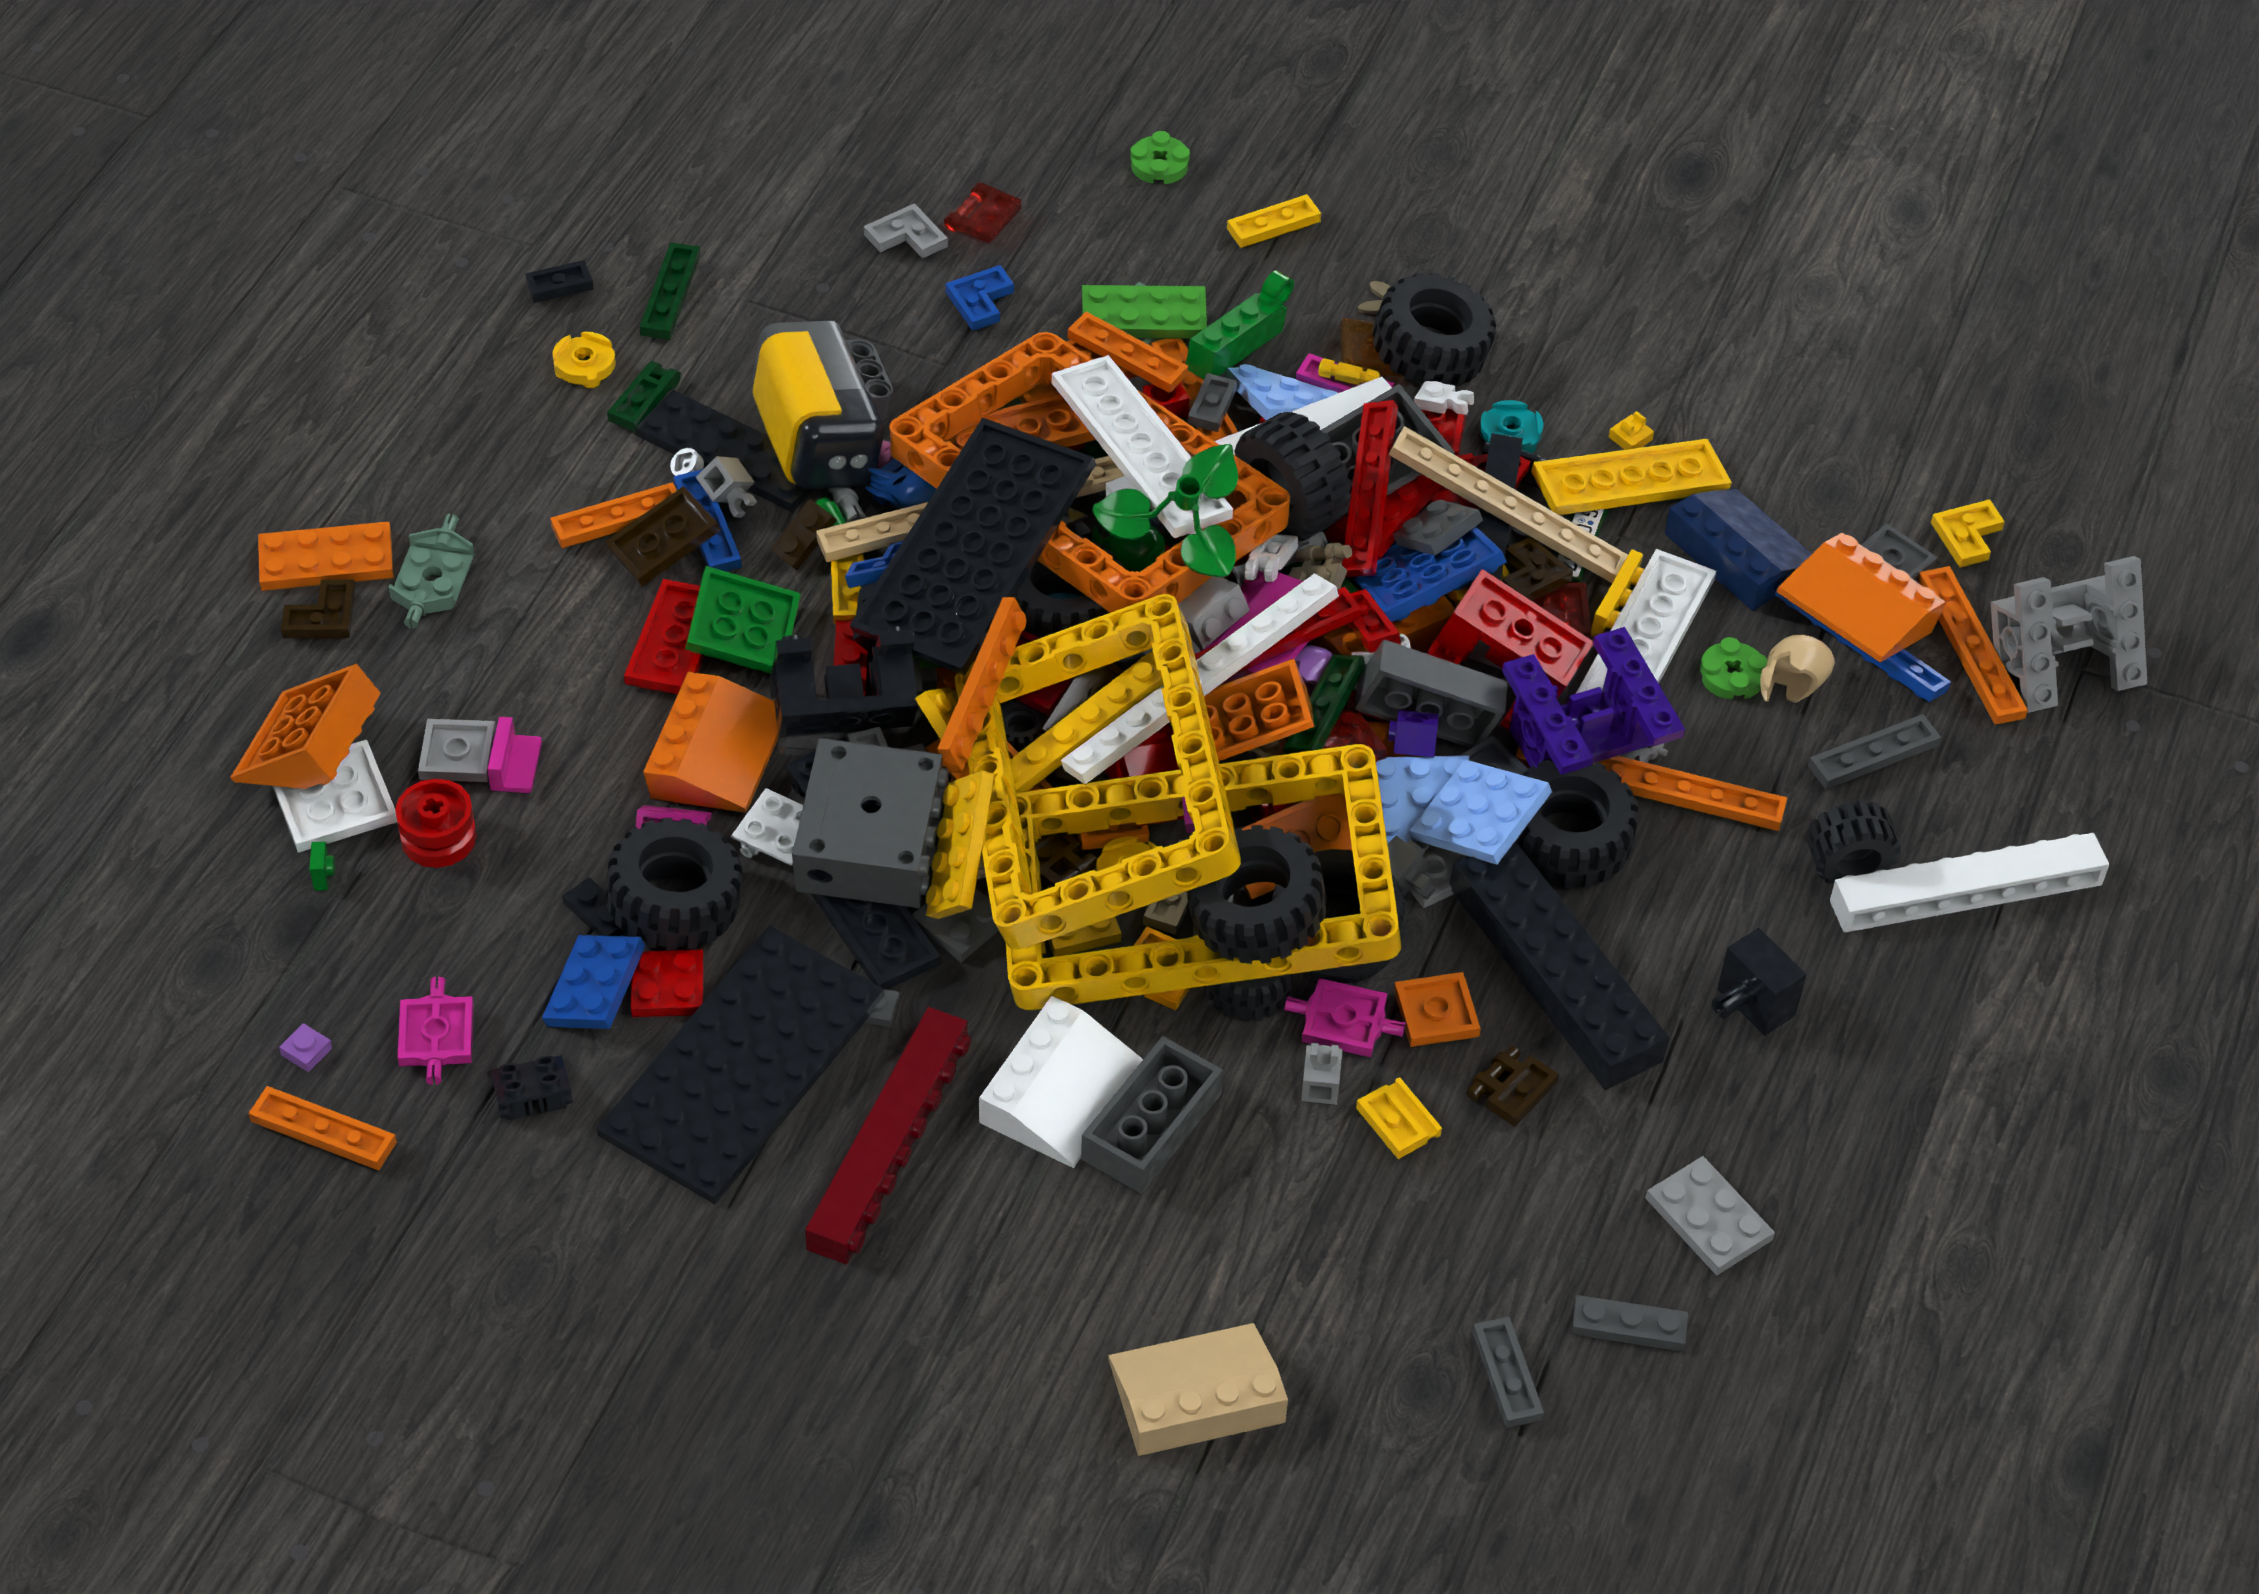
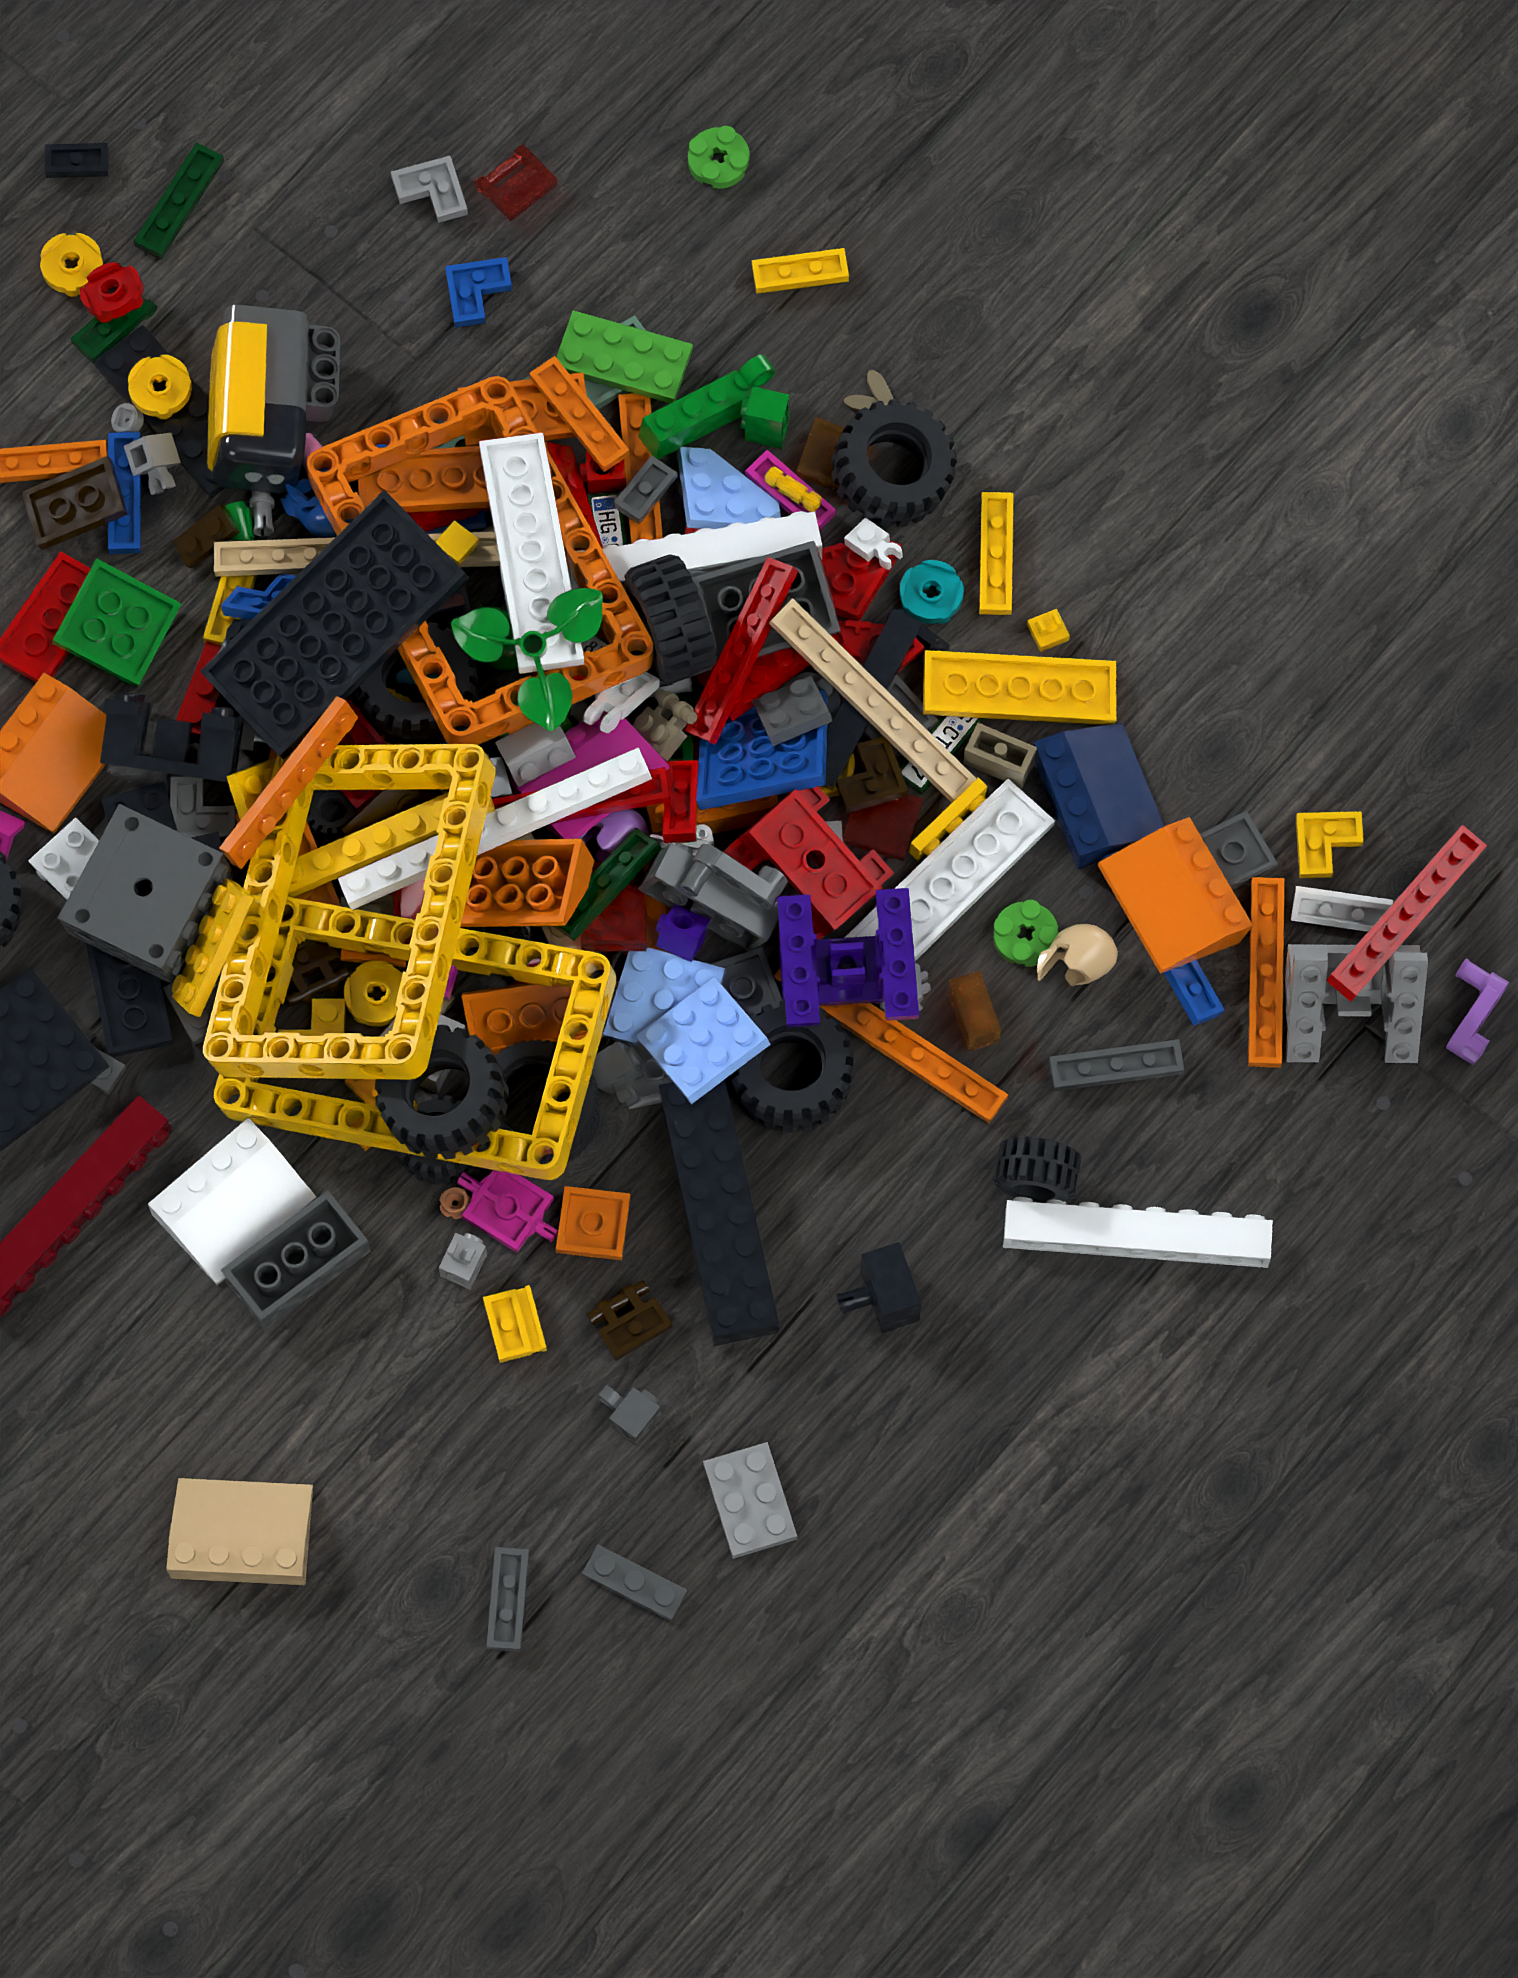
camera: 20 degrees right, 20 degrees up
none -> red plate [80,262,144,323]
none -> yellow plate [128,355,192,419]
none -> nougat plate [439,1187,471,1219]
none -> dark grey brick [599,1385,661,1446]
none -> dark grey beam [679,843,788,909]
none -> green brick [740,386,790,449]
none -> clear orange brick [948,971,1001,1052]
none -> dark tan brick [963,723,1037,788]
none -> yellow plate [979,492,1013,615]
none -> white plate [1291,886,1393,932]
none -> plate [1326,825,1487,1002]
none -> medium lavender beam [1446,958,1509,1066]

